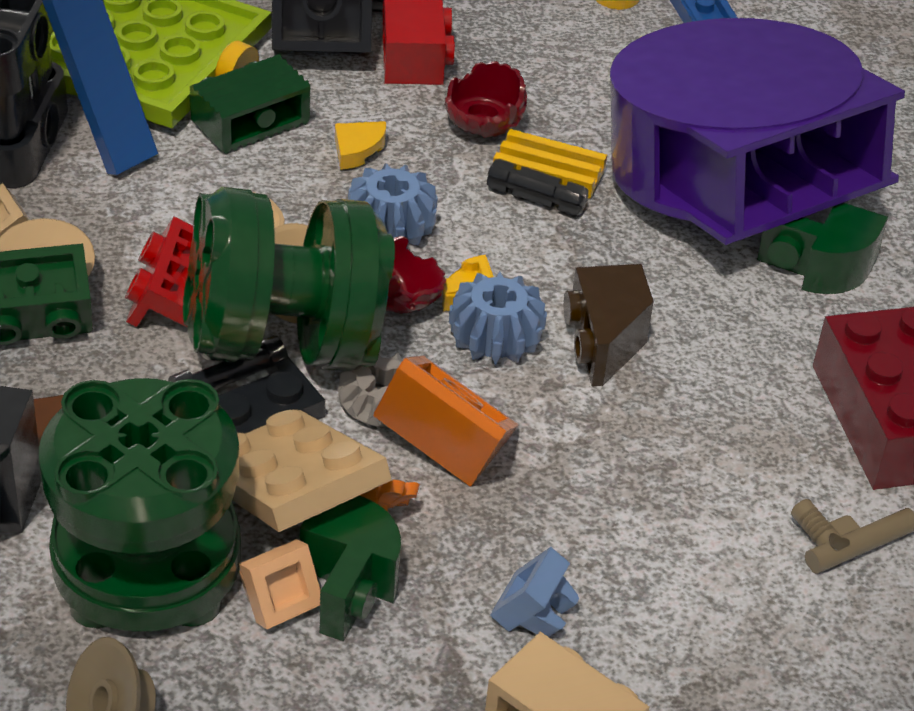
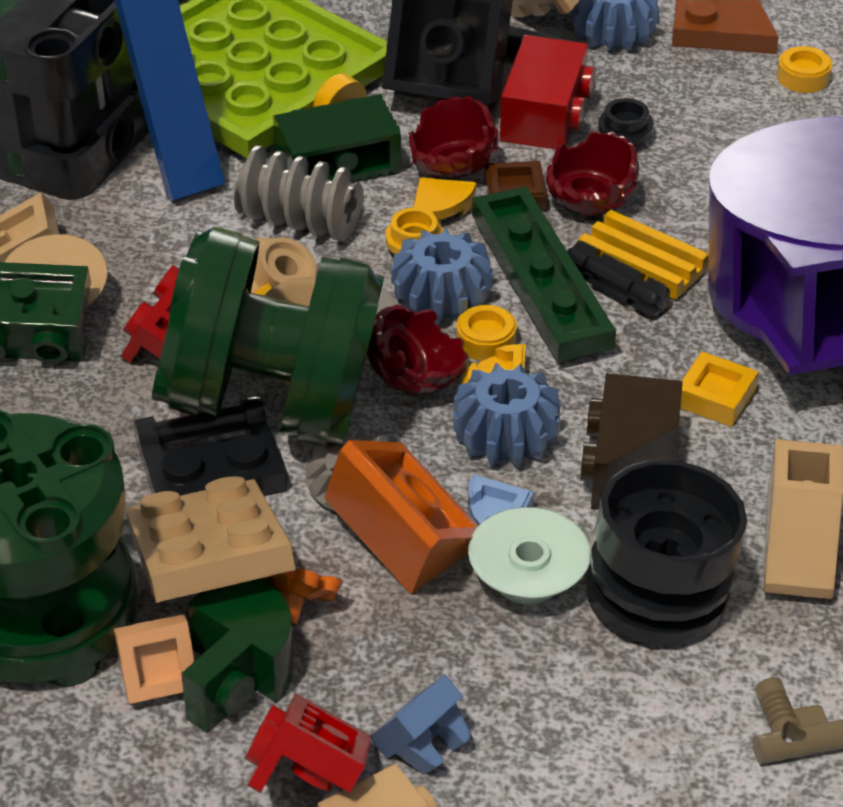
camera: 20 degrees right, 0 degrees up
none -> light grey piece [234,146,364,242]
none -> red bracket [244,693,371,793]
none -> yellow plate [385,207,443,254]
none -> dark red hair [409,96,499,179]
none -> yellow tile [456,305,517,361]
none -> light blue tile [468,474,534,525]
none -> light aqua piece [468,507,591,604]
none -> dark green plate [472,186,616,362]
none -> reddish brown tile [484,161,547,212]
none -> black wheel [586,460,748,645]
none -> black plate [598,98,654,146]
none -> yellow tile [680,351,759,427]
none -> tan slope [763,439,843,599]

